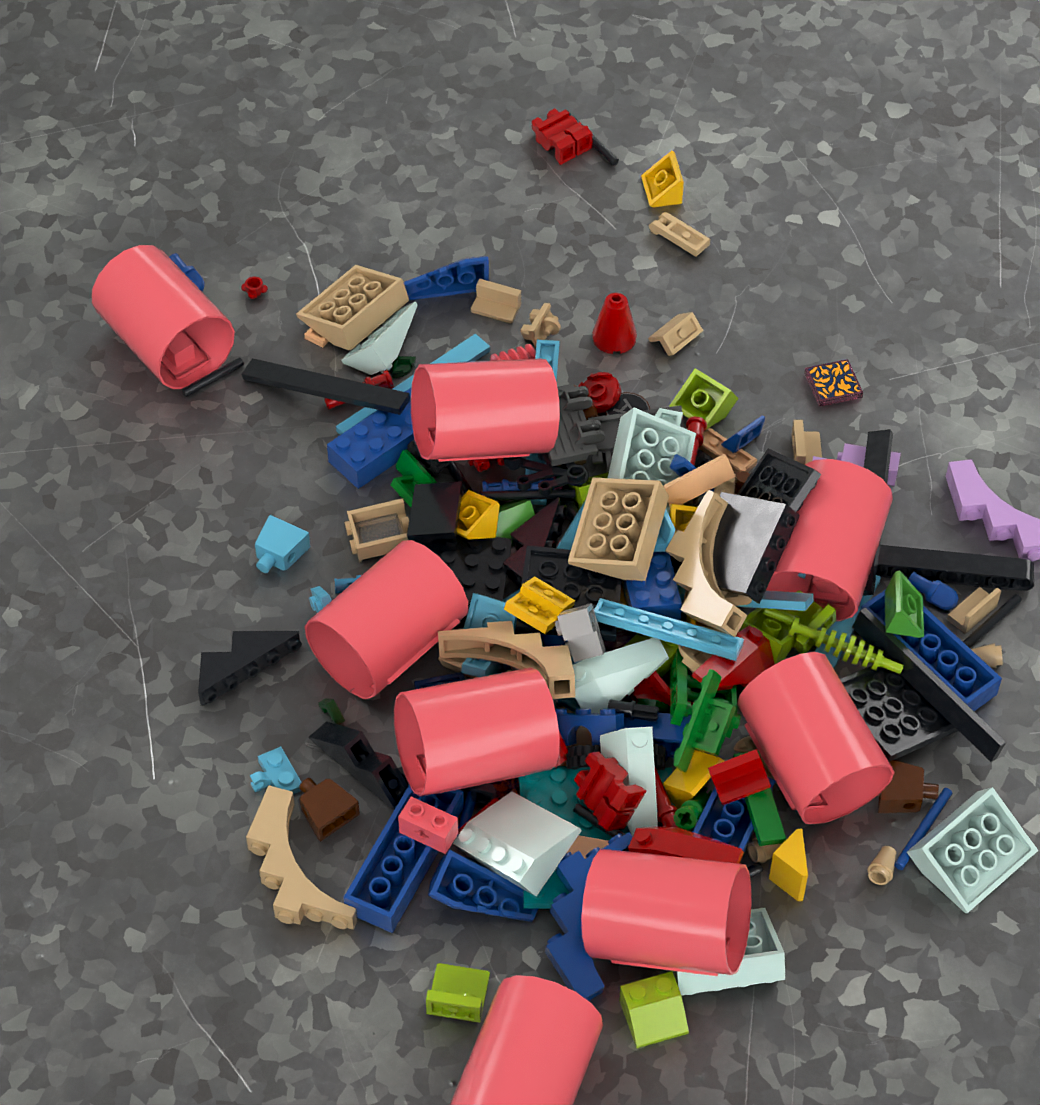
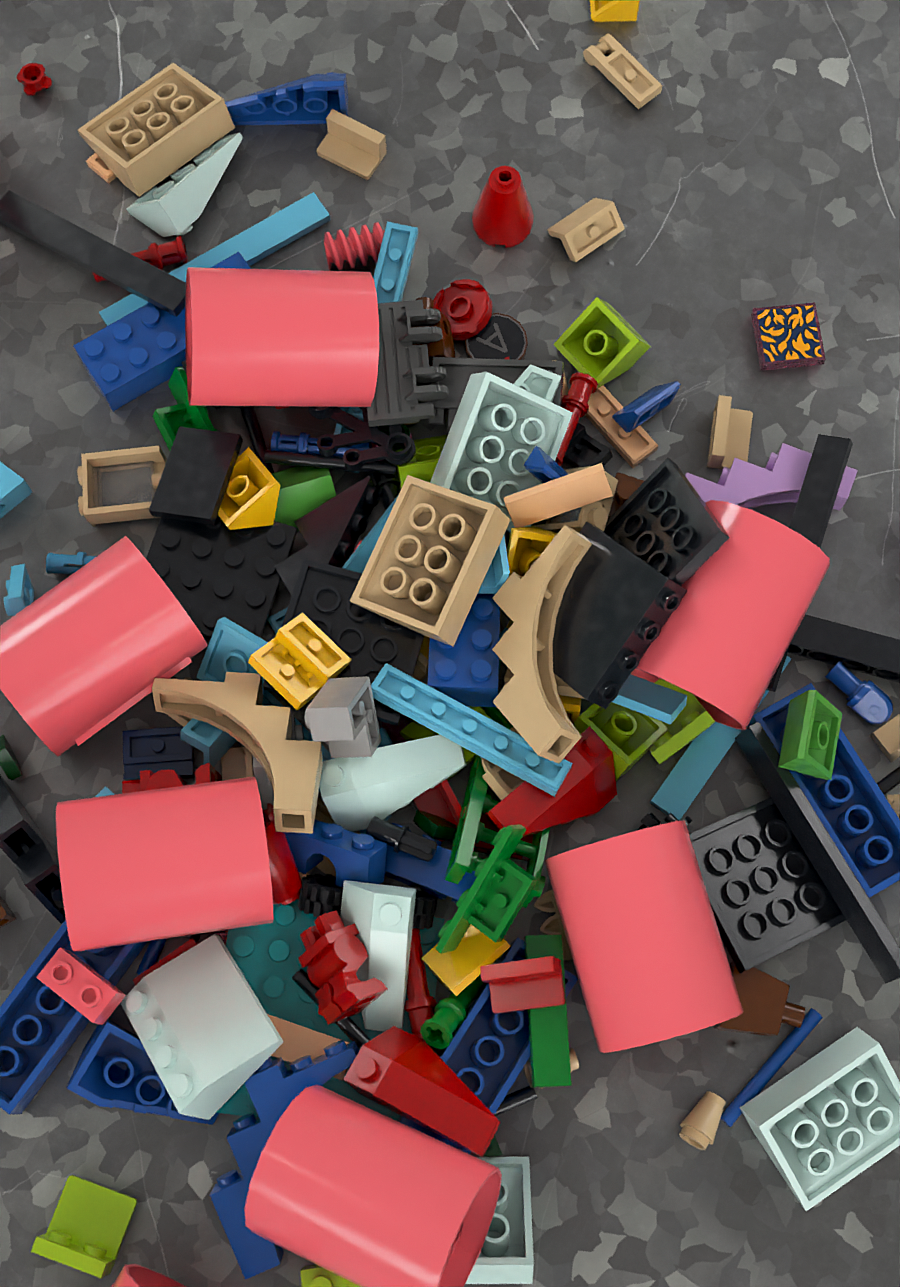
camera: 10 degrees right, 20 degrees up
dark green tile [392,356,416,378] -> none
tan hips [521,303,561,347] -> none
lime piece [764,608,904,674] -> none
yellow slope [769,829,808,901] -> none

